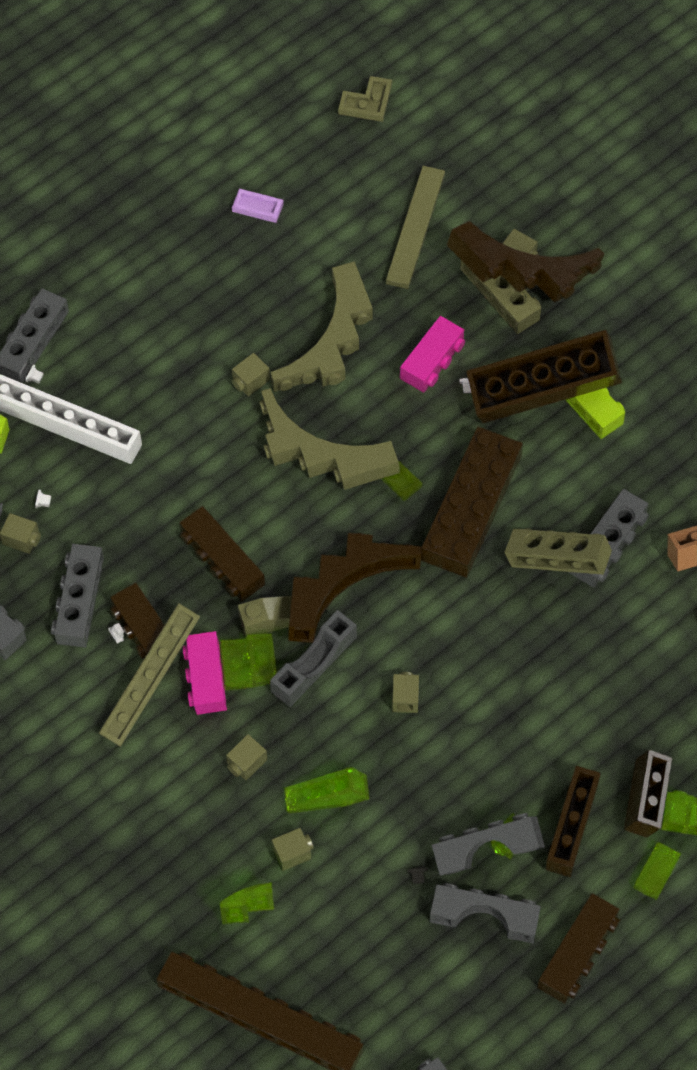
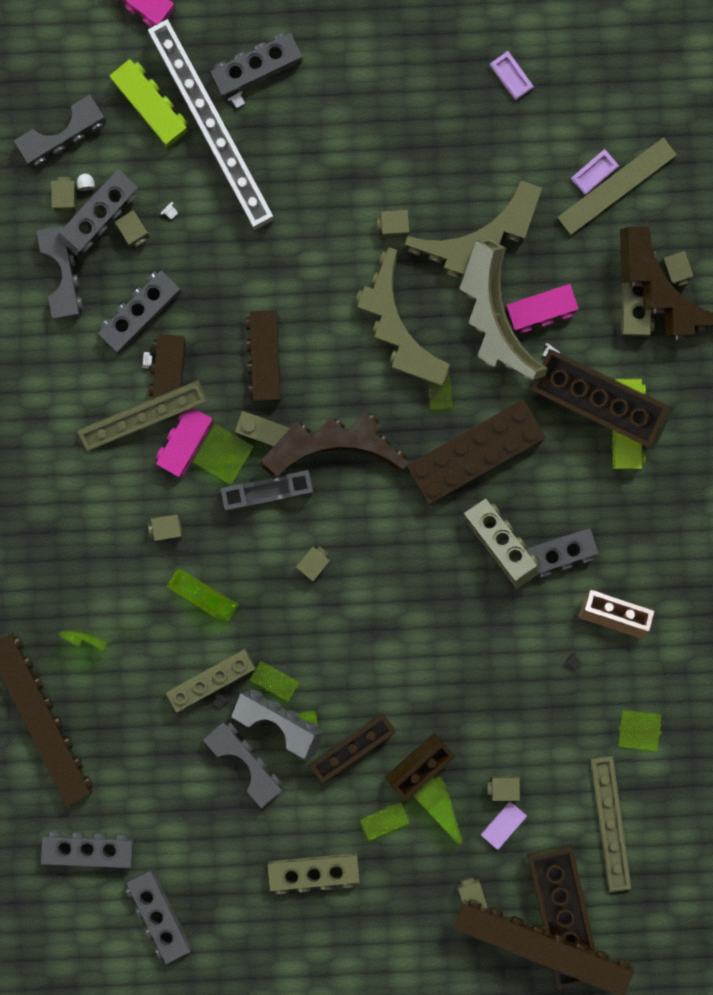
camera: 35 degrees right, 25 degrees up
olive brick [272,828,314,871] -> none
olive plate [338,76,392,122] -> none
dark brown brick [537,893,621,1004] -> none
none -> olive brick [166,648,256,712]
none -> clear neon green tile [250,661,299,702]
none -> olive brick [268,853,360,894]
none -> olive arch [460,238,548,380]
none -> lavender tile [571,149,619,195]

